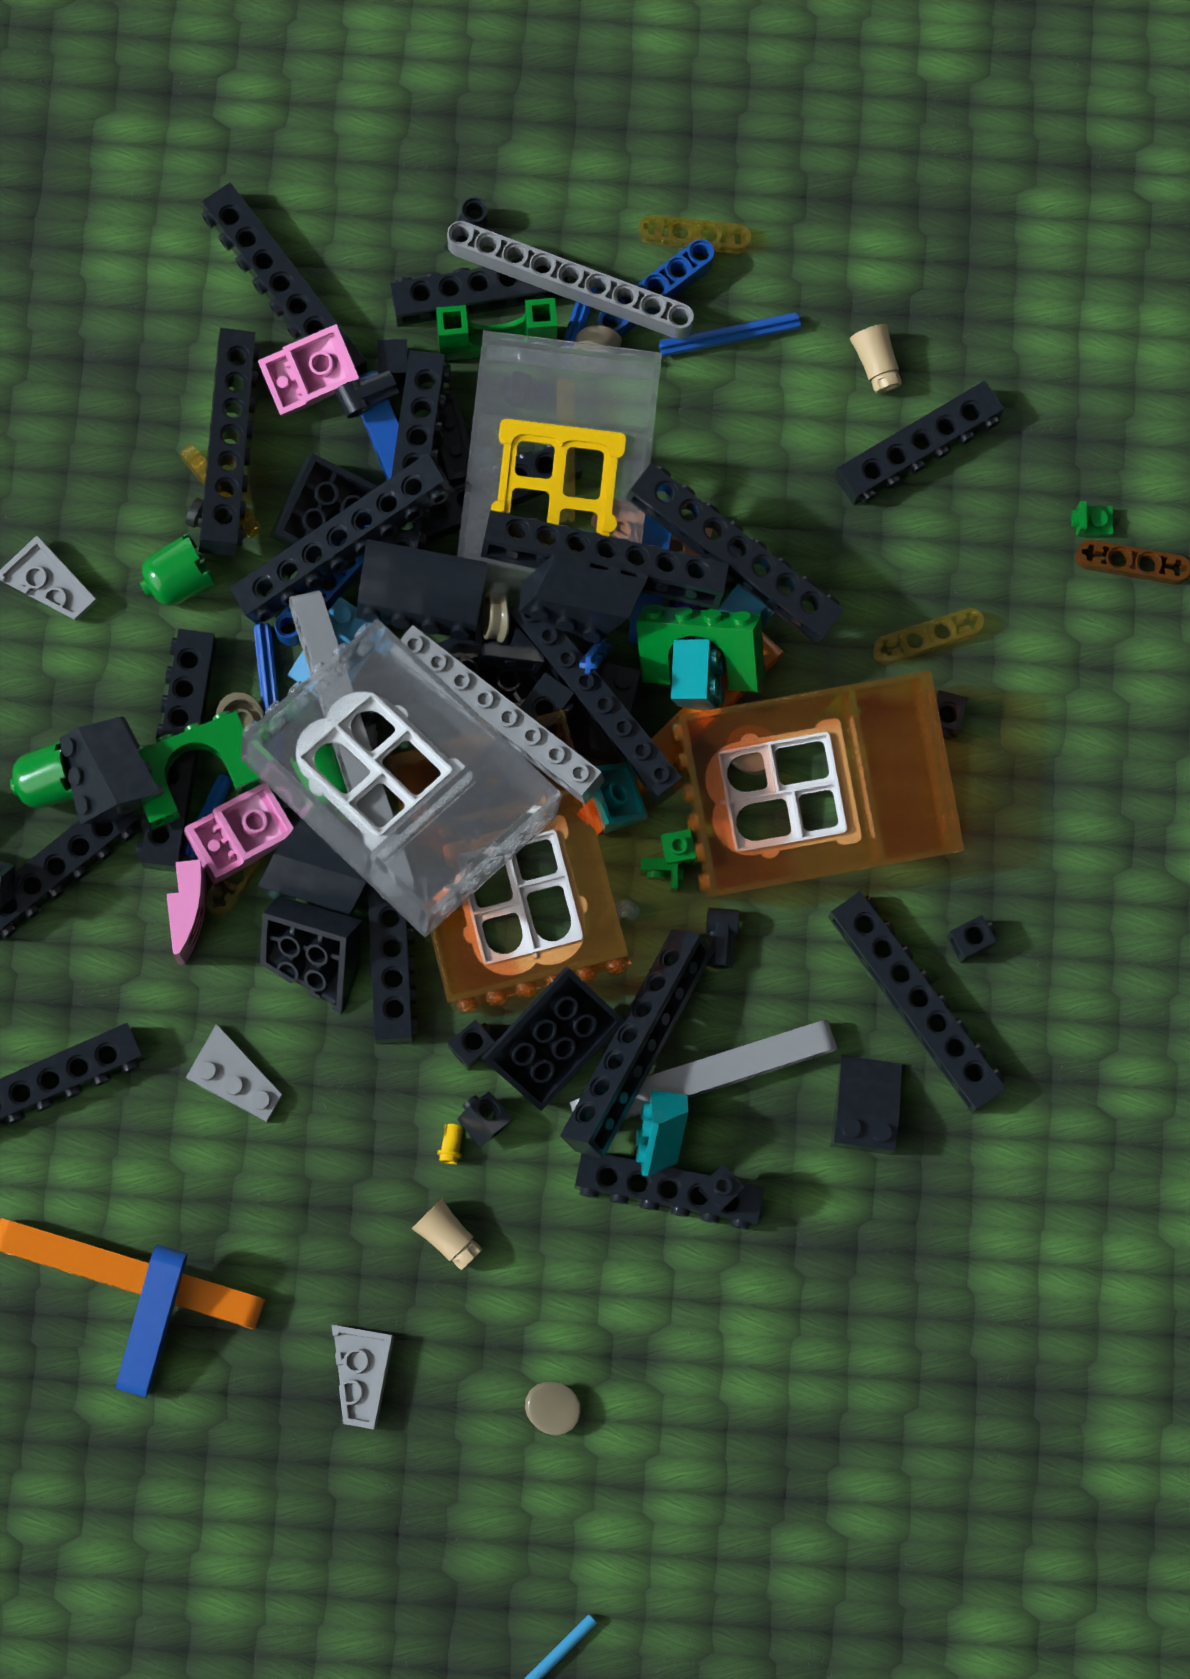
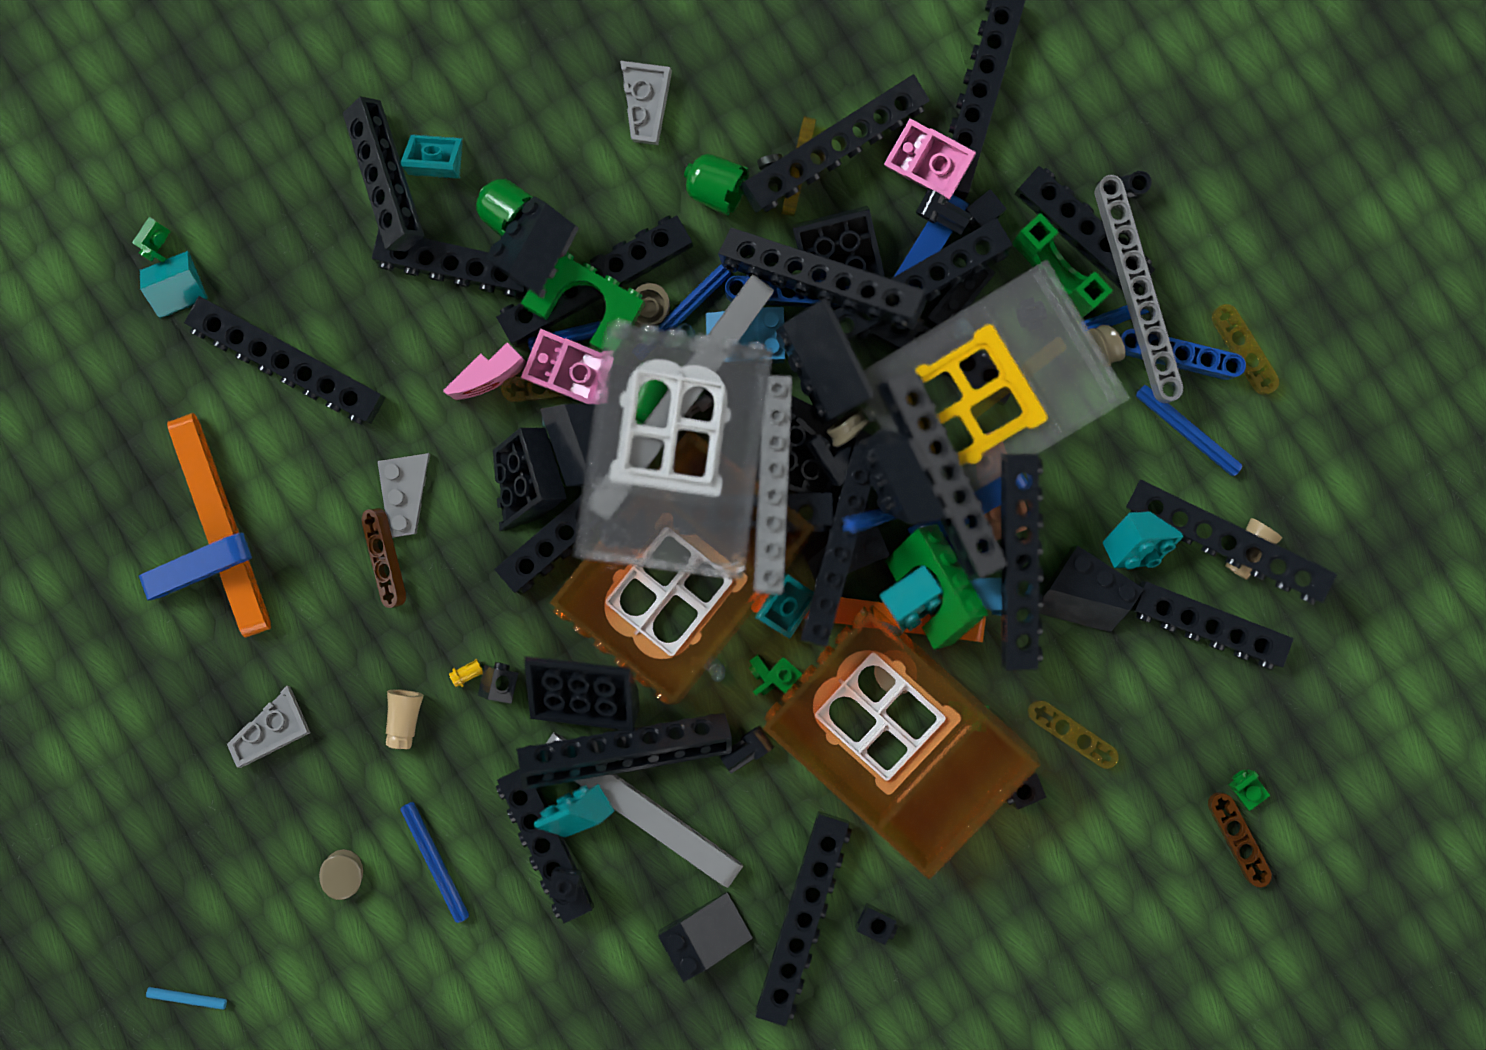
camera: 65 degrees right, 10 degrees up
black brick [447,1019,496,1070] -> none
none -> reddish brown beam [362,508,406,608]
none -> blue axle [400,802,469,923]
none -> black wedge [1039,546,1144,632]
none -> teal slope [1102,512,1183,569]
none -> black brick [1126,479,1338,605]

